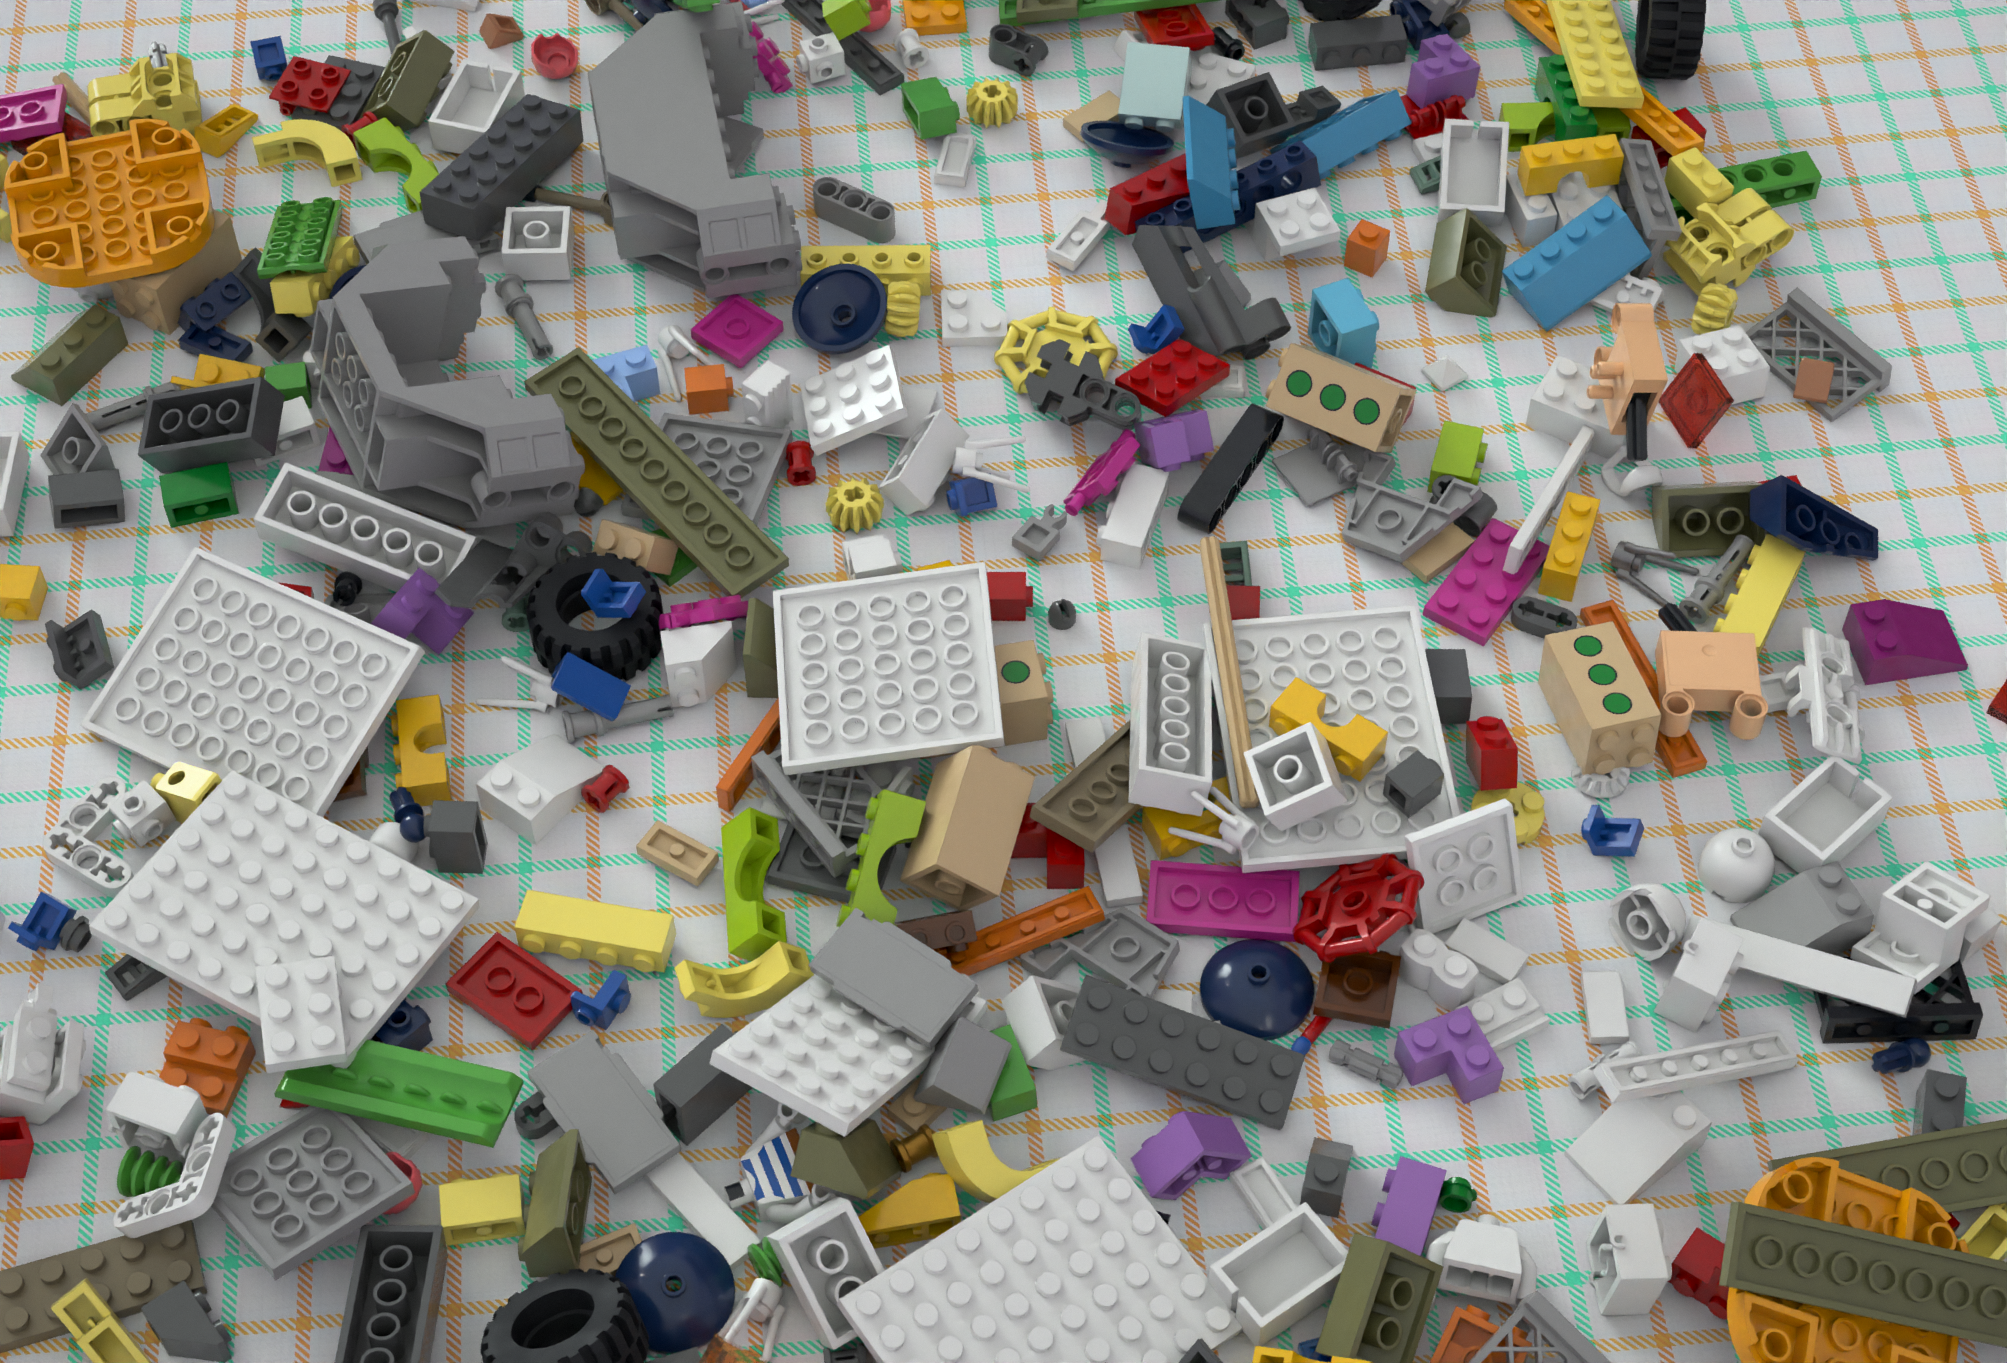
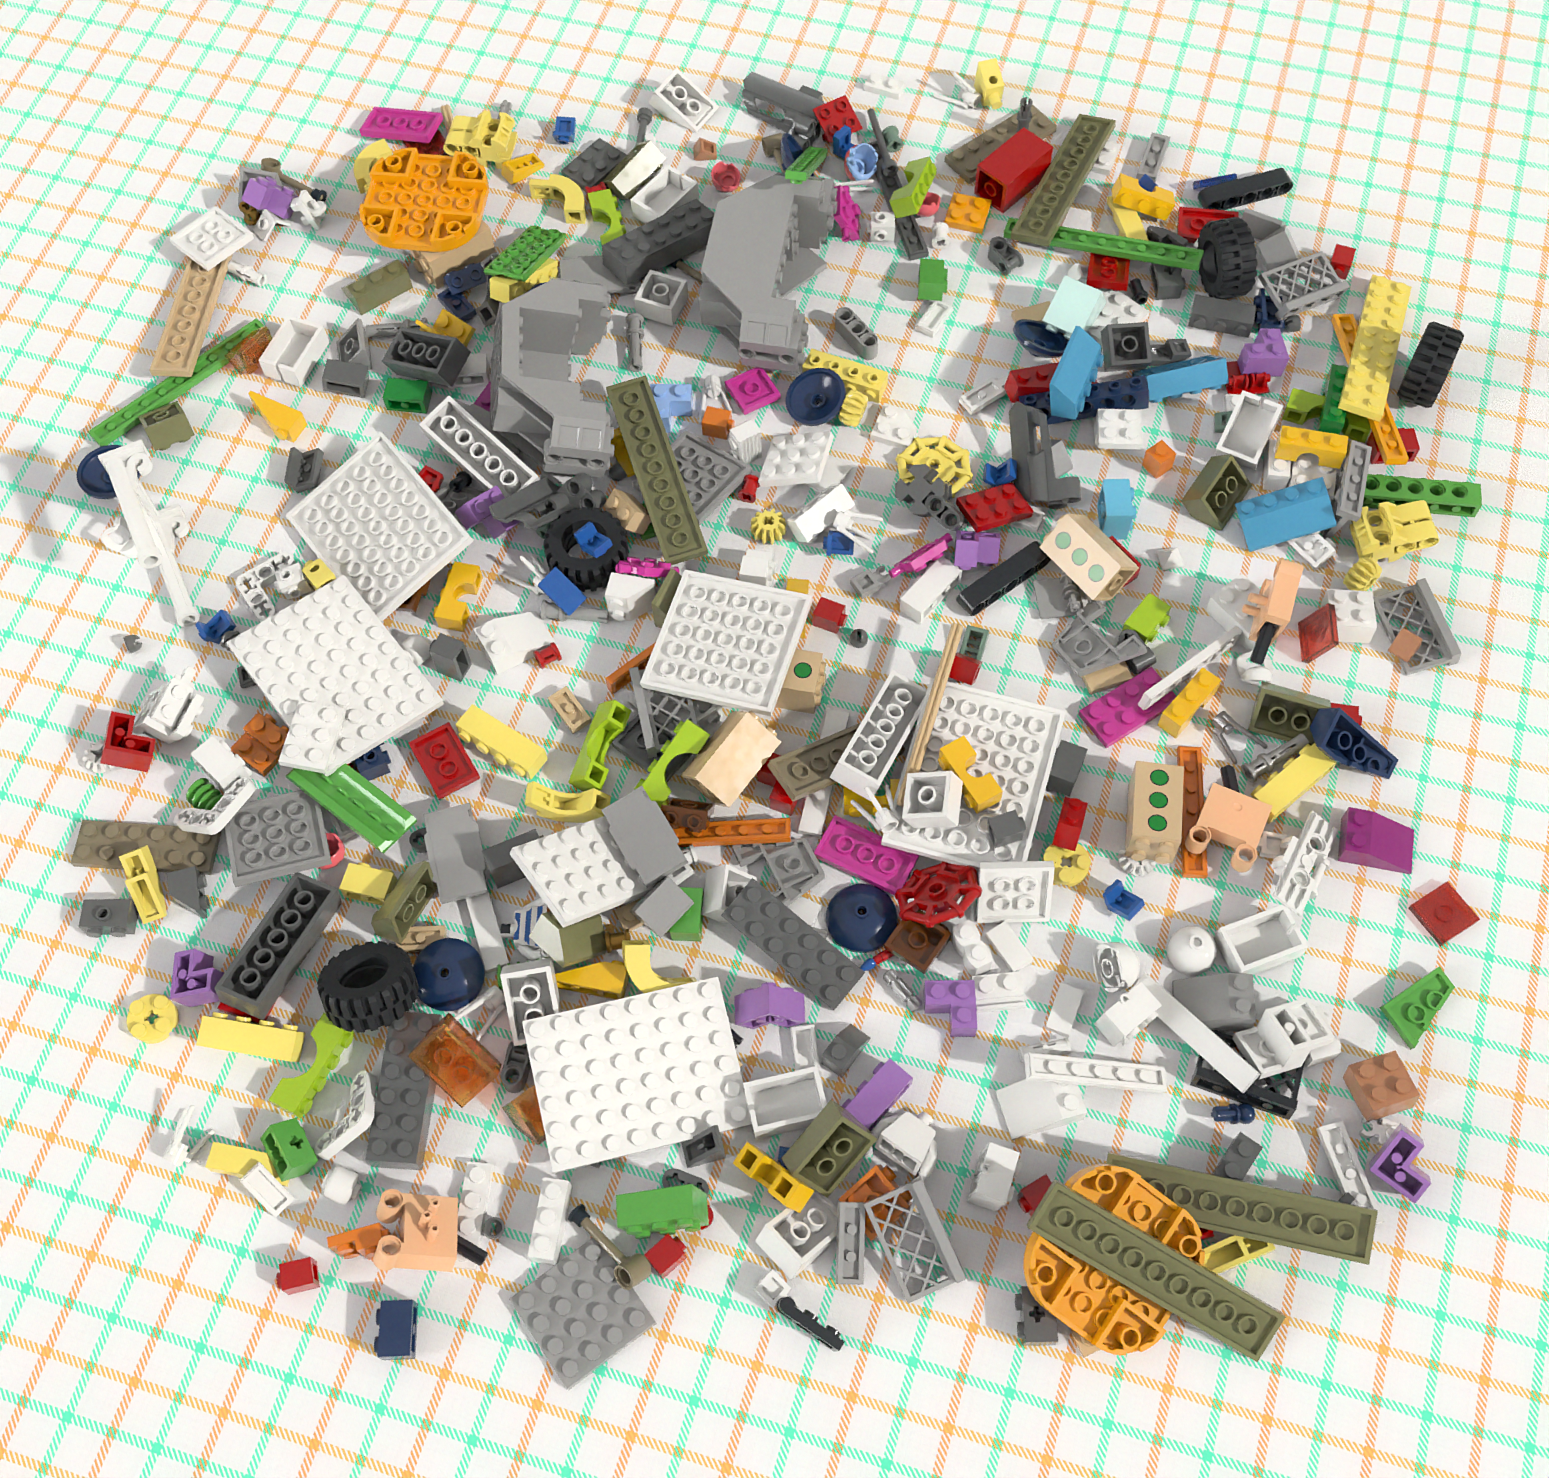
camera: 25 degrees right, 10 degrees up
bright green brick [265,362,312,409] -> none
red hinge [269,56,351,116] -> none
dark blue axle [389,787,426,843] -> none
blue bracket [570,970,631,1030] -> none
light yellow gear [966,77,1018,129] -> none
green plate [1439,1177,1477,1213] -> none
dark grey beam [1510,596,1578,639] -> none
light yellow brick [1664,147,1734,218] -> none

